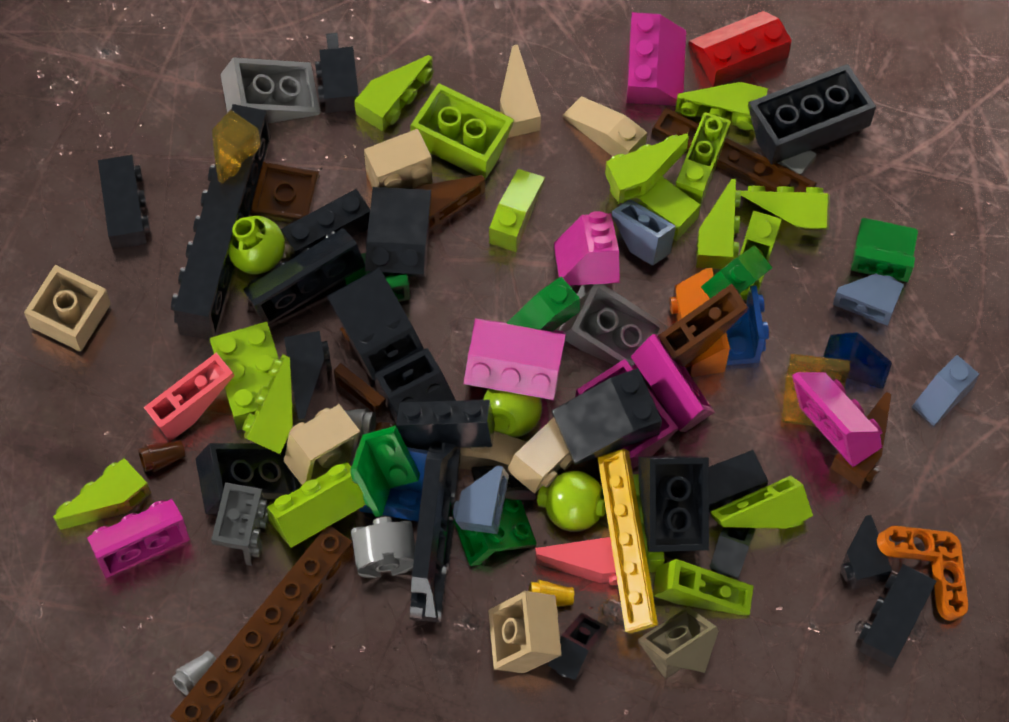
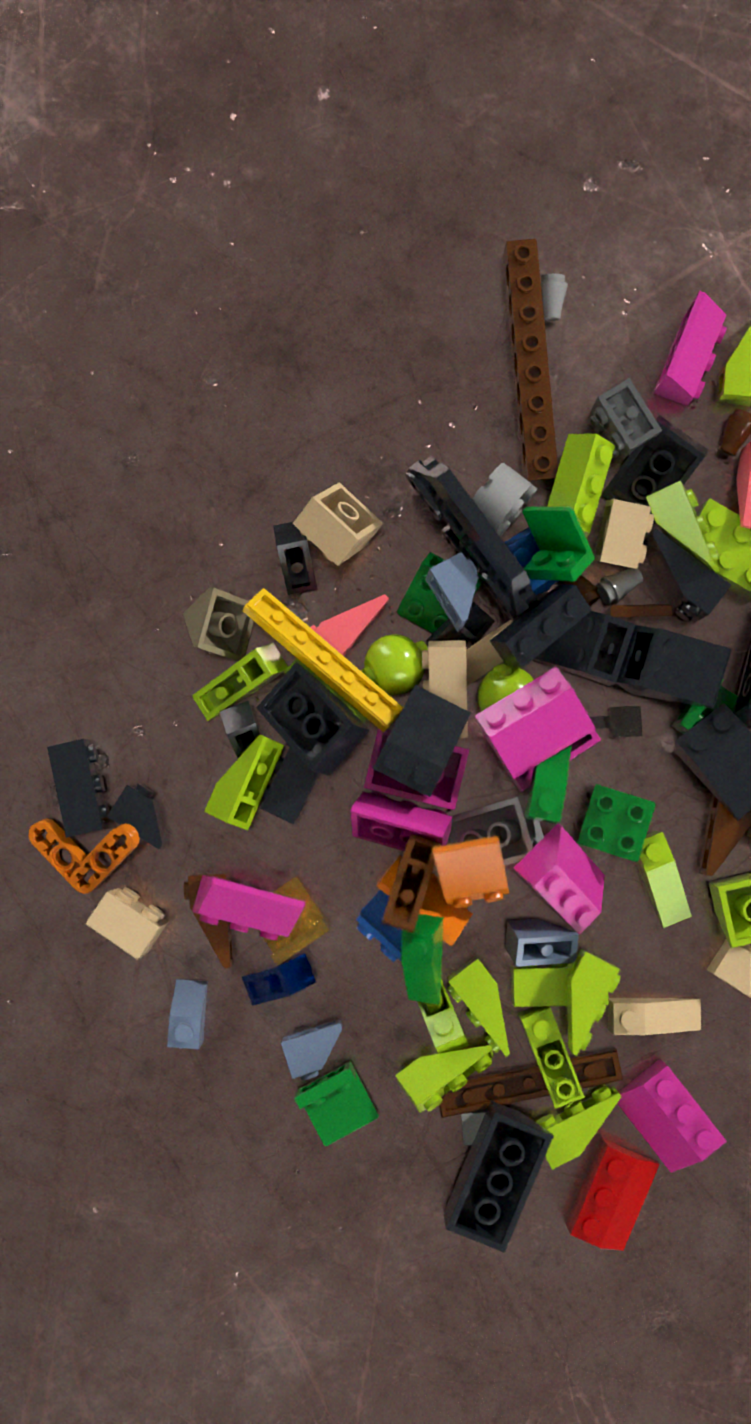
camera: 140 degrees right, 20 degrees up
yellow cone [528,579,574,607] -> none
none -> tan brick [85,887,169,959]
none -> orange slope [432,836,510,908]
none -> green bracket [577,784,656,862]
none -> clear smoke plate [589,706,643,738]

